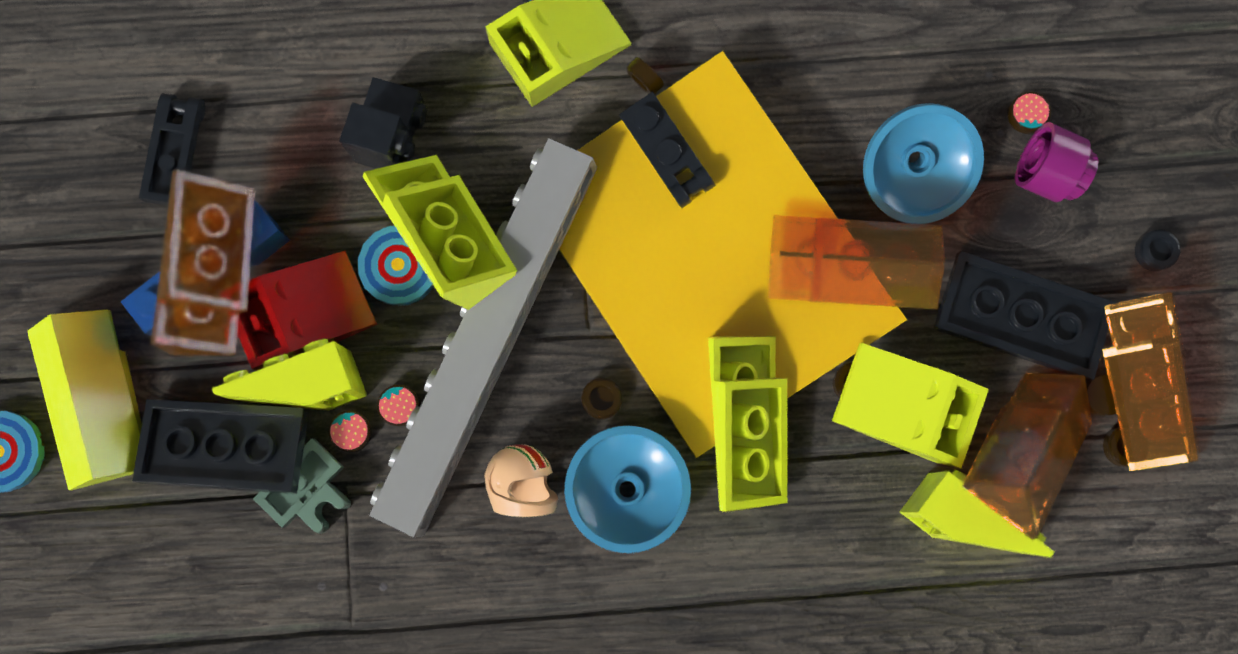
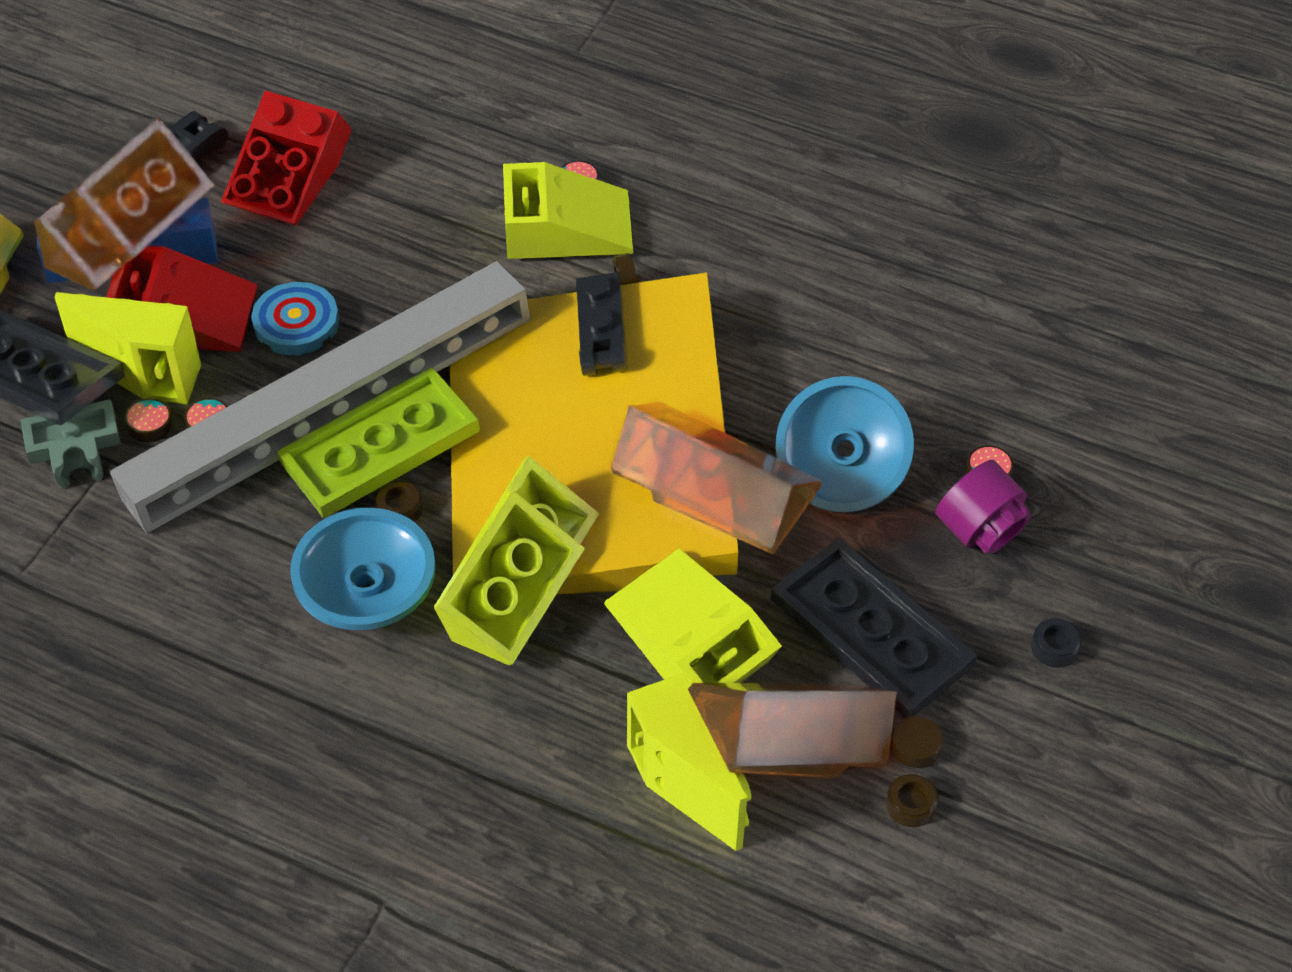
camera: 30 degrees right, 30 degrees down
black brick [339,77,427,169] -> none
neon yellow slope [363,155,517,310] -> none
light nougat helmet [484,444,558,517] -> none
clear orange slope [1102,292,1201,471] -> none
none -> red slope [221,90,352,226]
none -> lime plate [276,367,480,519]

